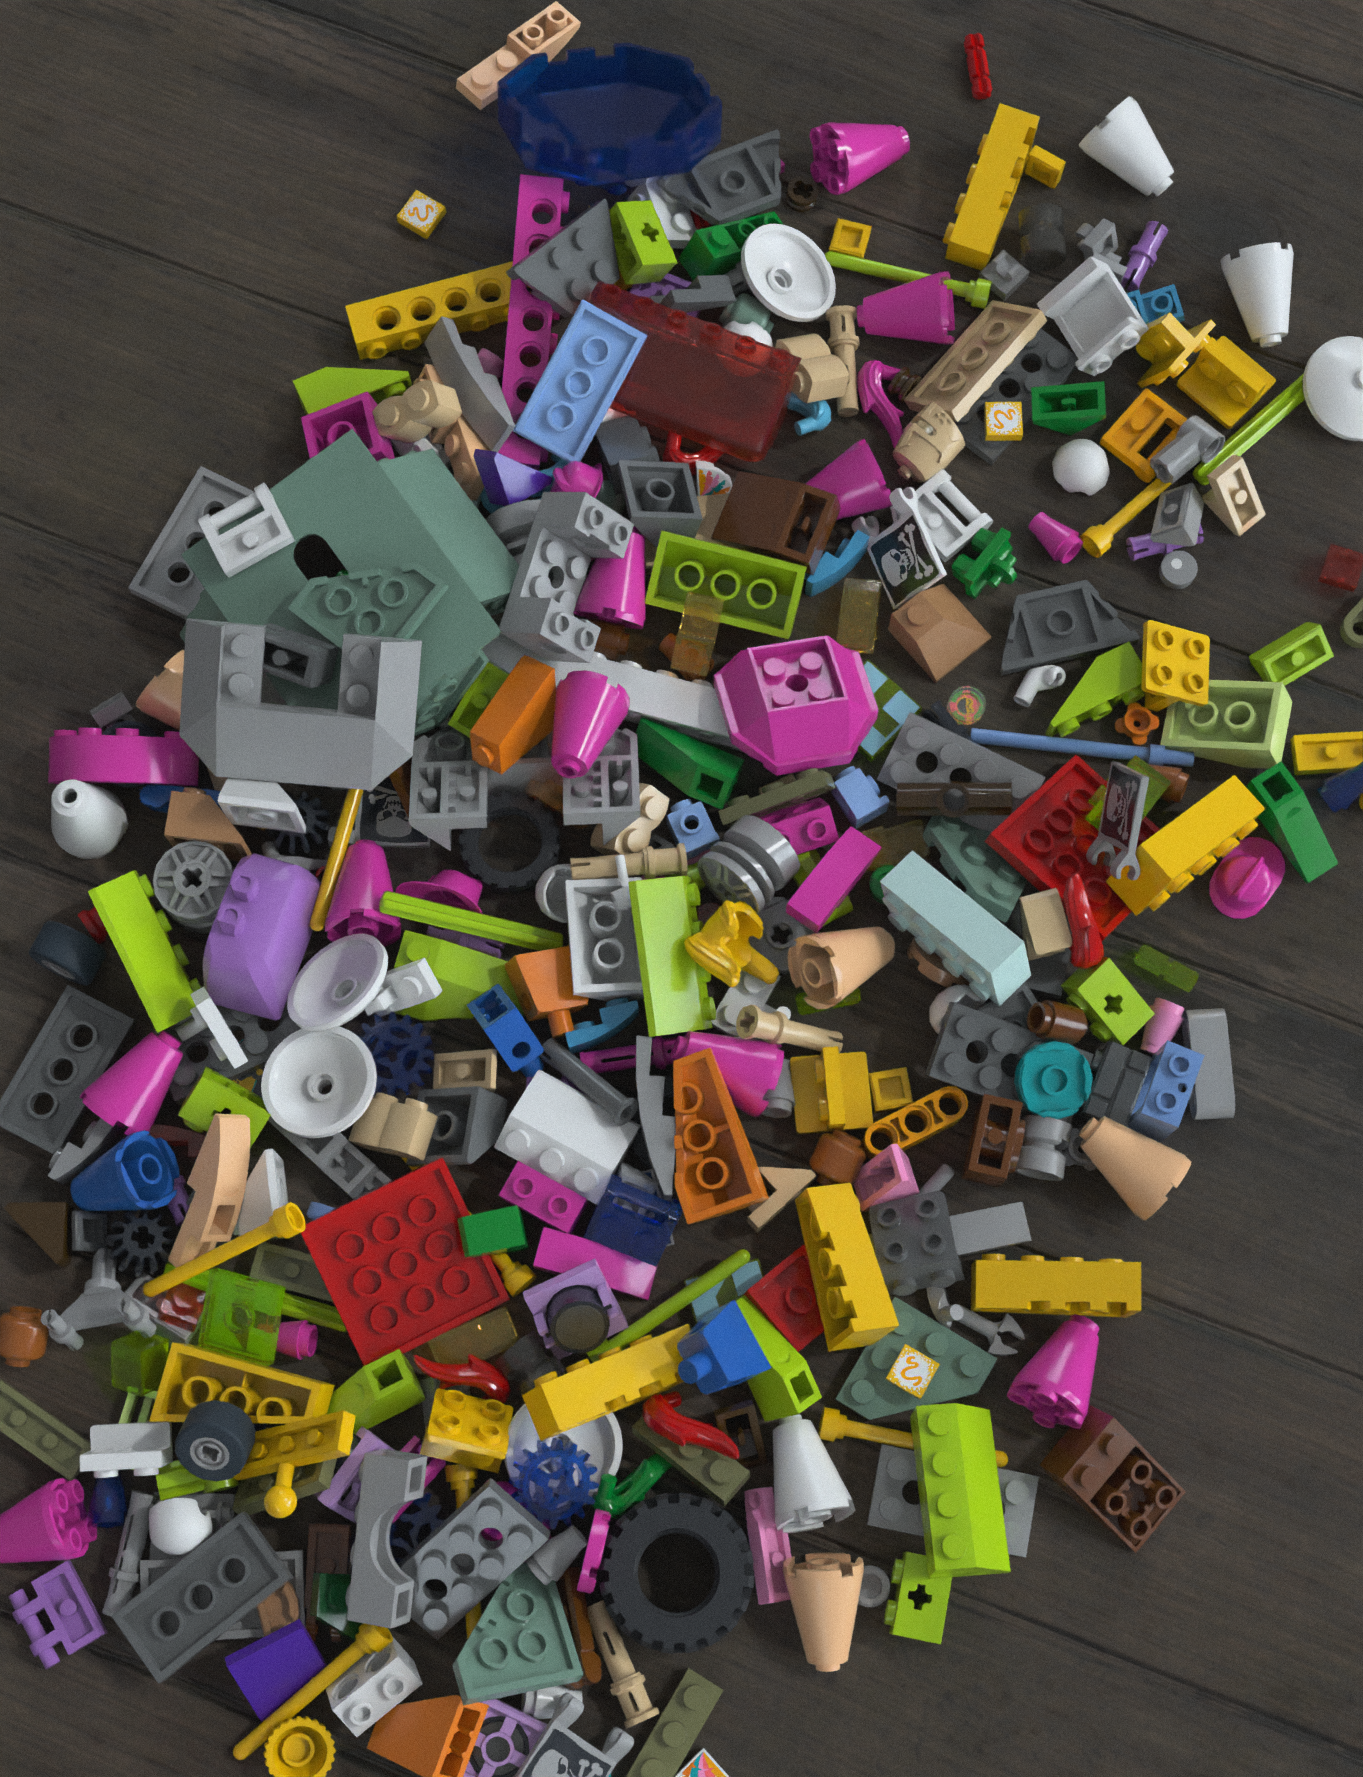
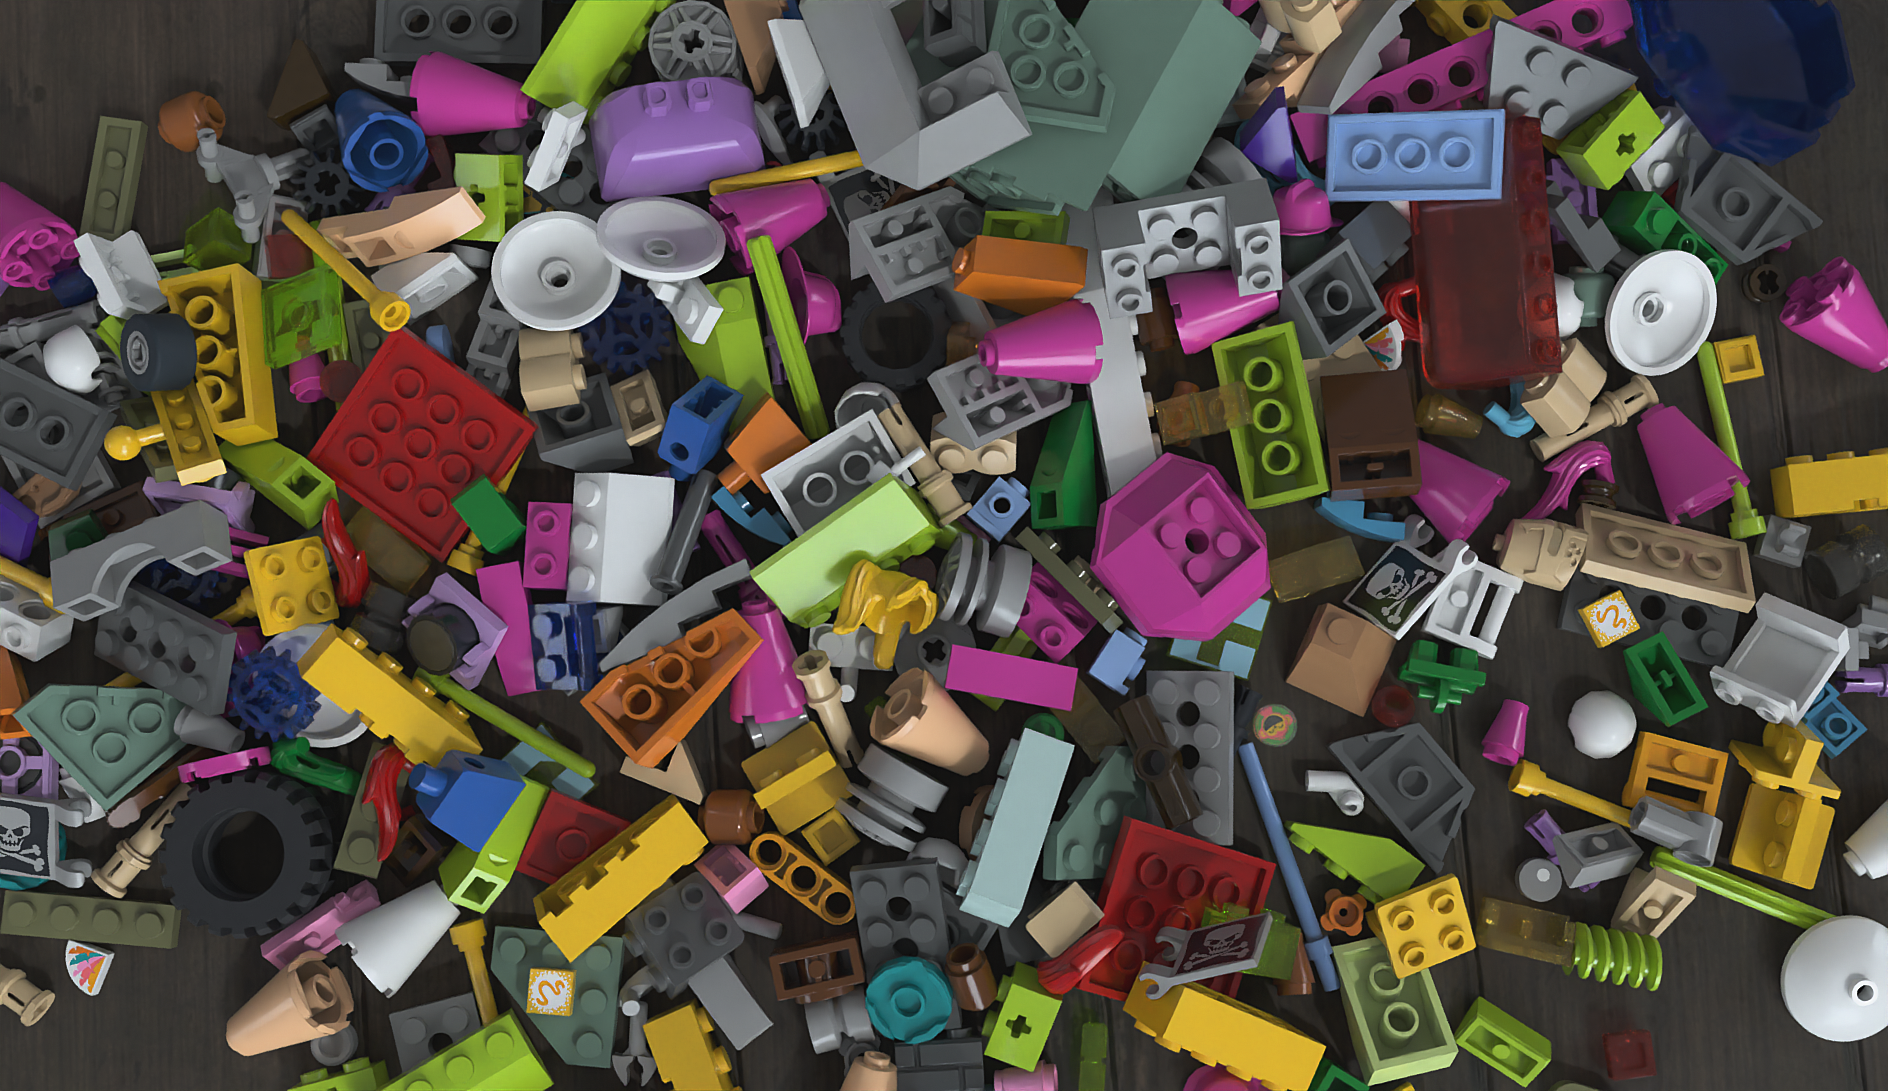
camera: 65 degrees right, 10 degrees up
none -> clear red plate [320,360,362,403]
none -> light grey tile [448,244,492,269]
none -> light grey wheel [834,743,949,852]
none -> clear red plate [1371,685,1415,727]
none -> clear yellow cone [1415,393,1483,439]
none -> clear yellow hinge [1474,896,1576,967]
none -> lime piece [1561,922,1663,991]

